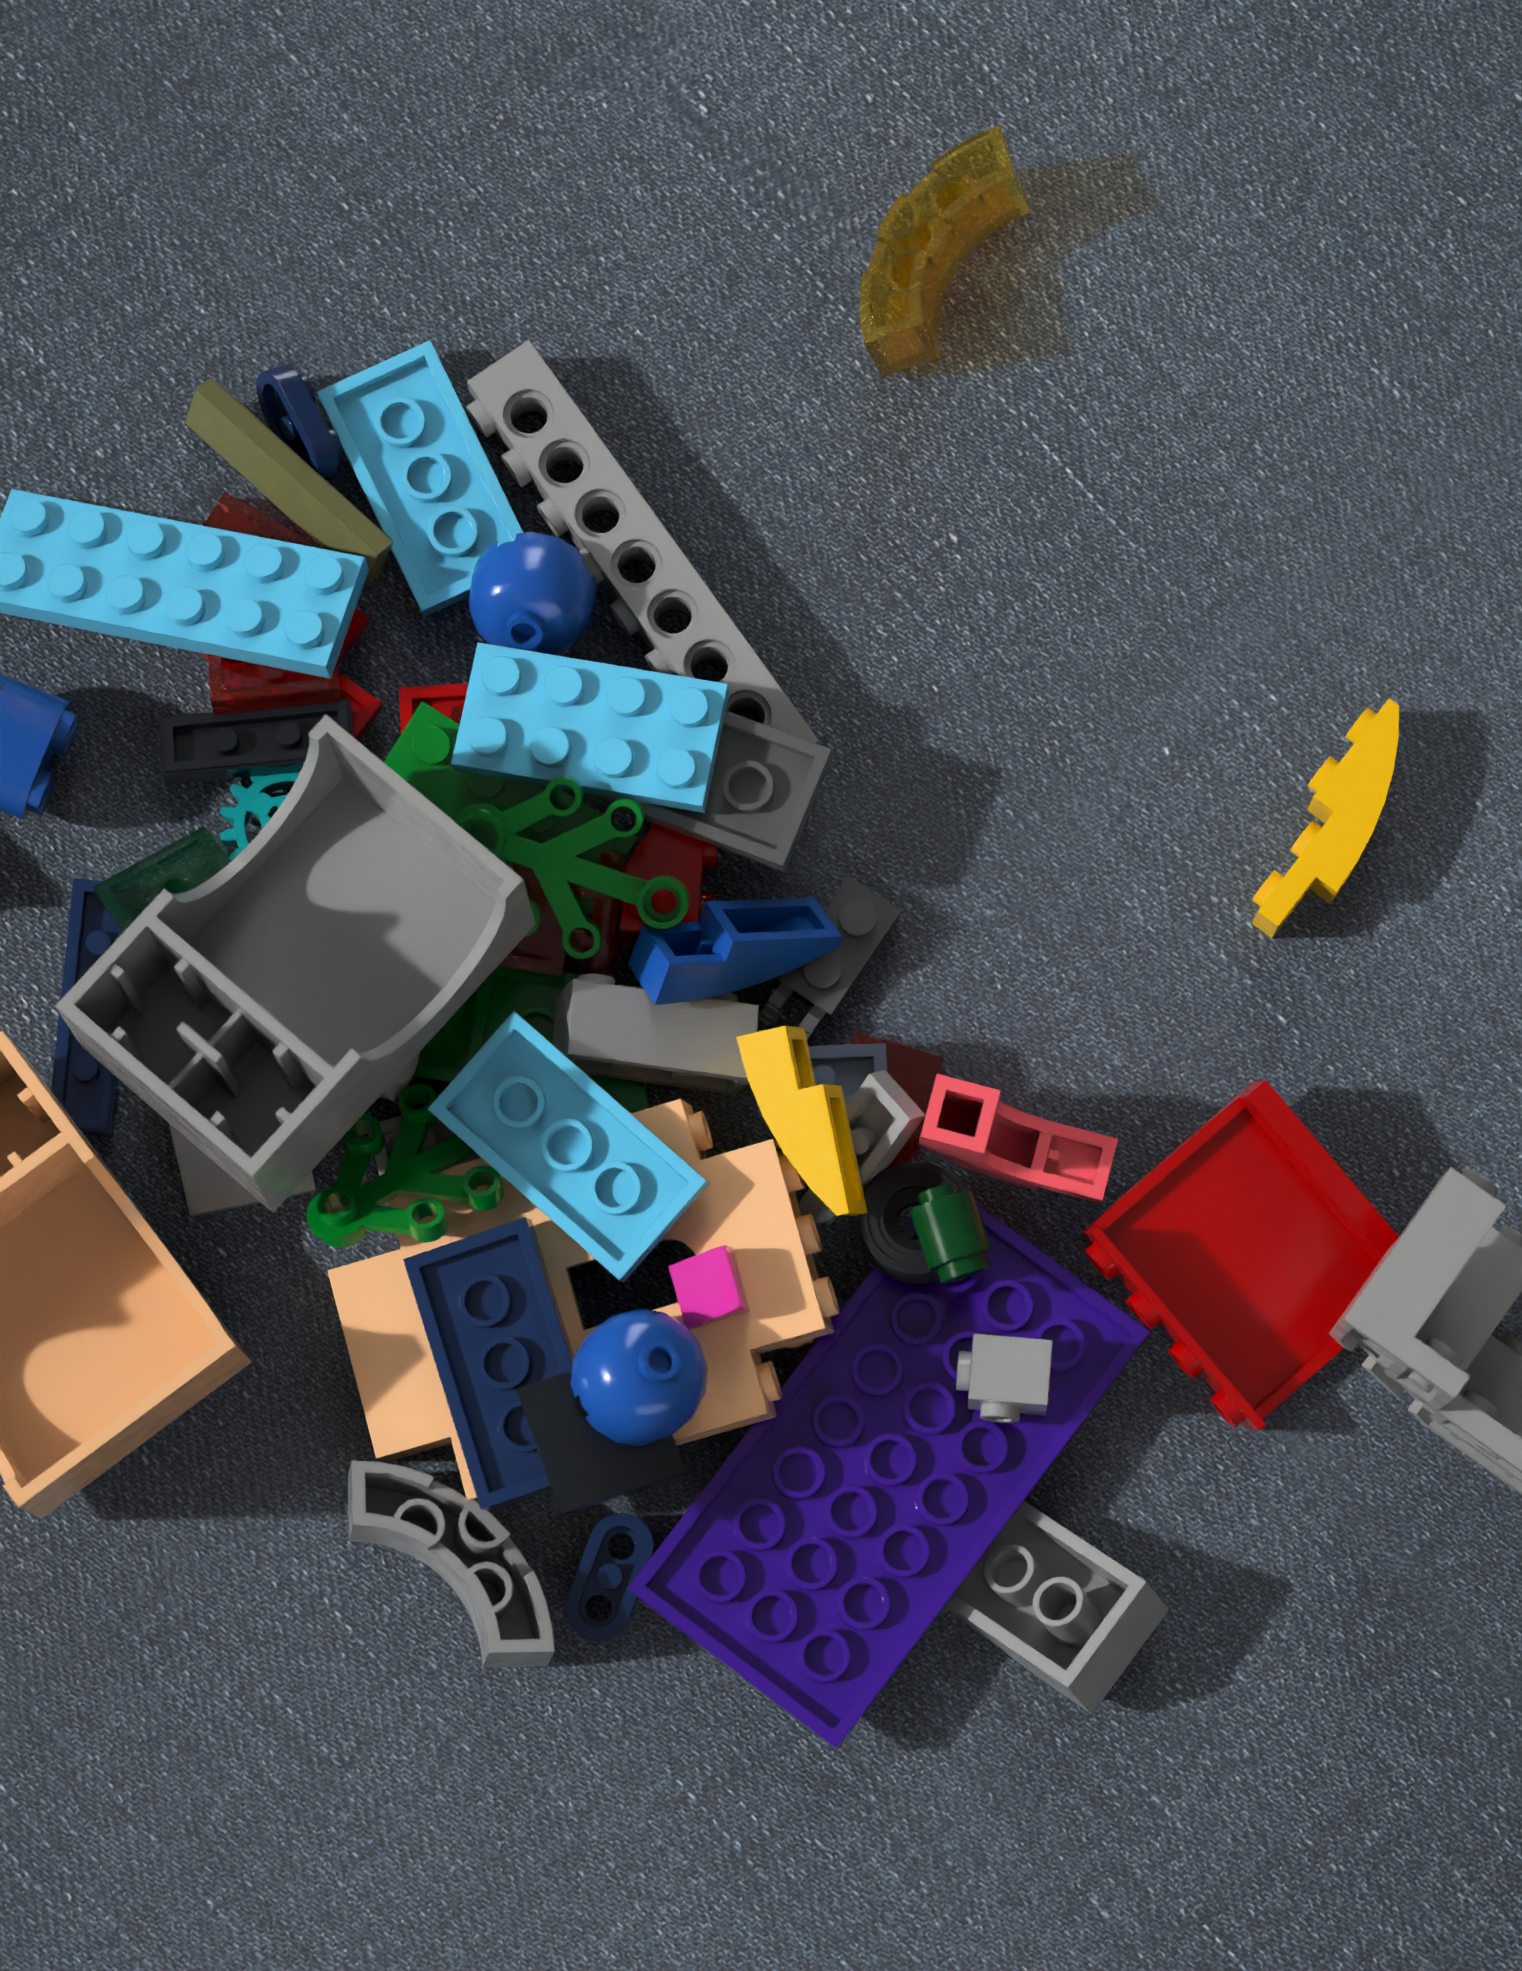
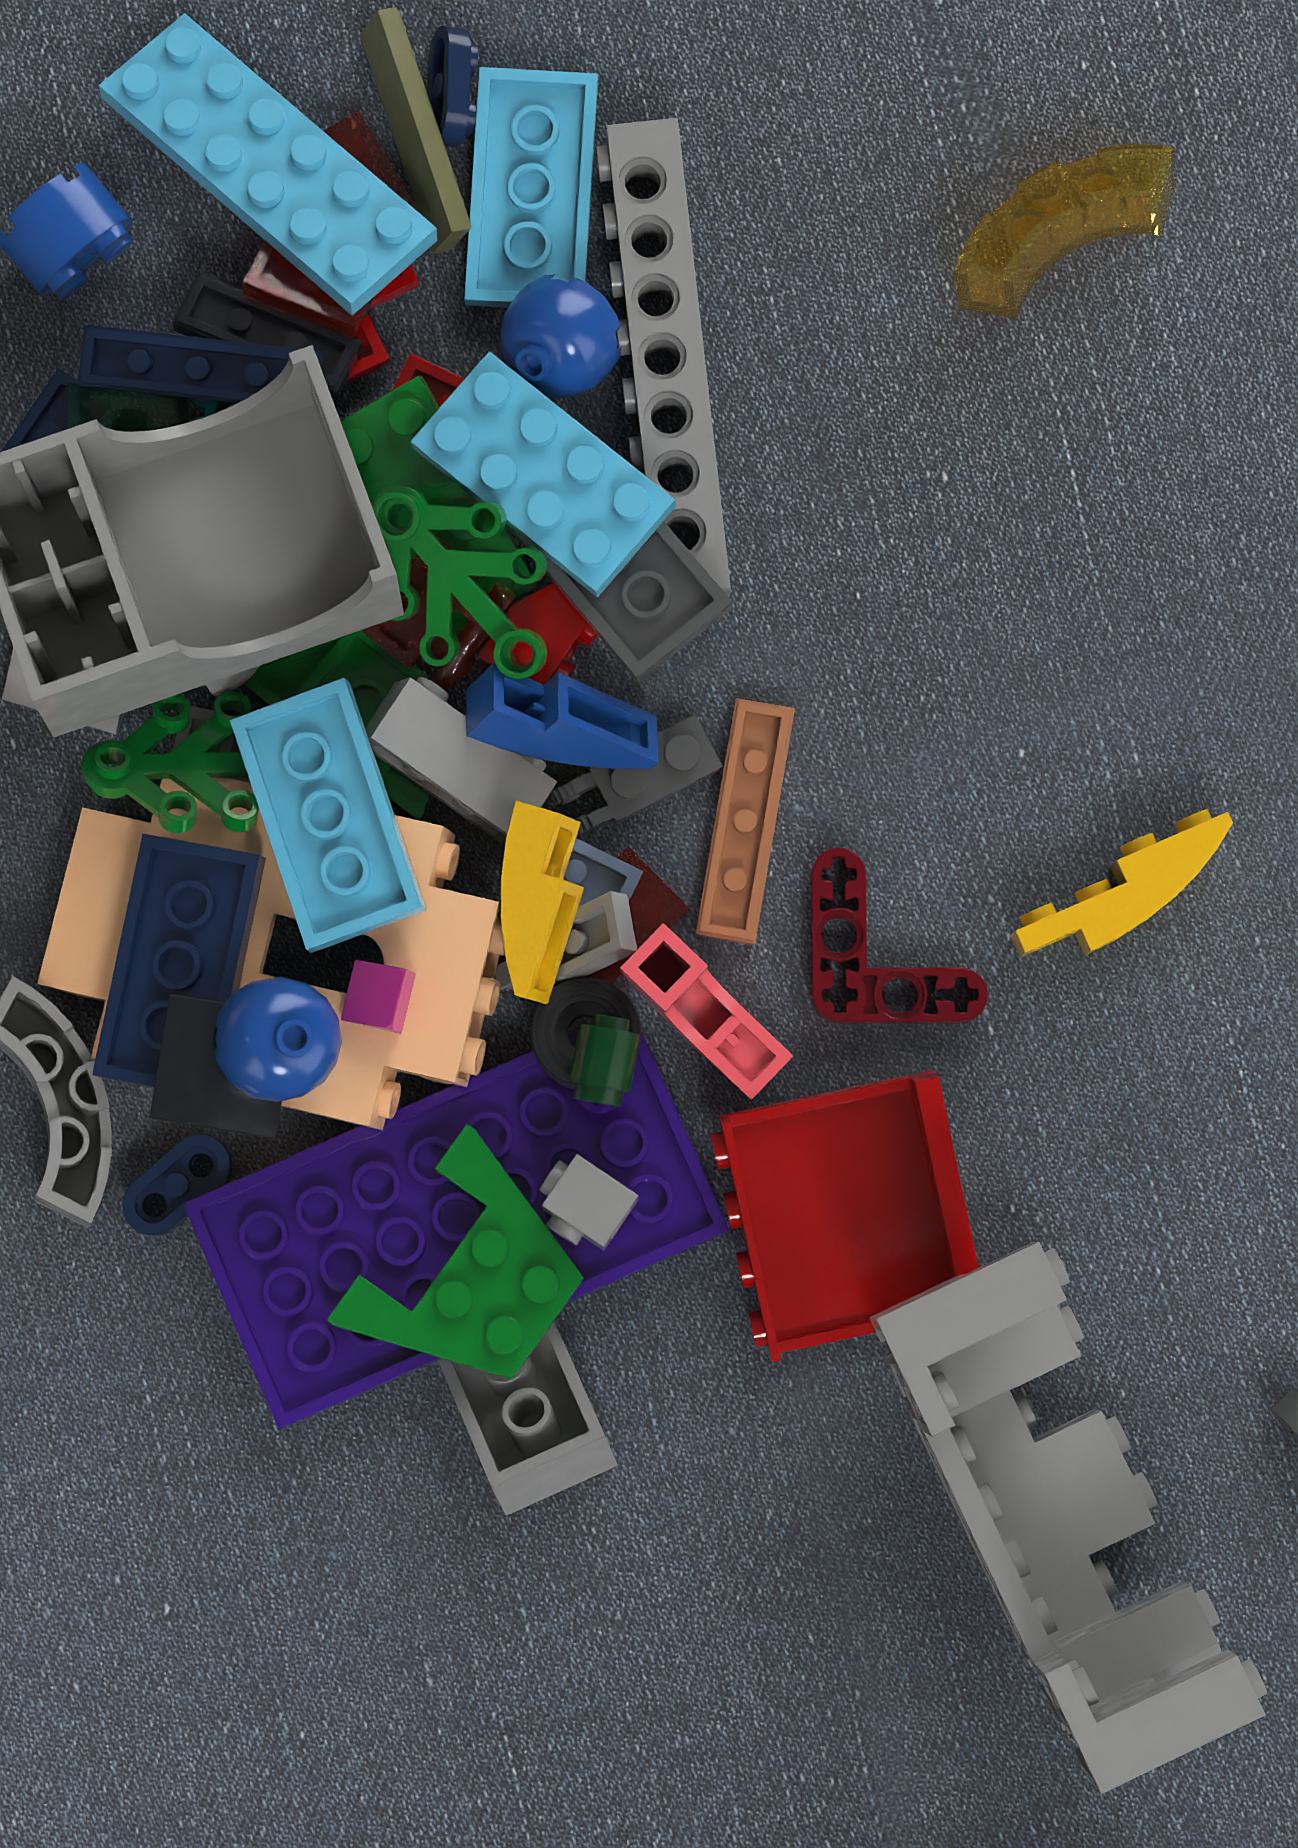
camera: 30 degrees right, 5 degrees up
none -> dark blue tile [78,325,323,404]
none -> green wing [327,1124,584,1380]
none -> nougat tile [695,698,795,946]
none -> dark red beam [811,847,988,1024]

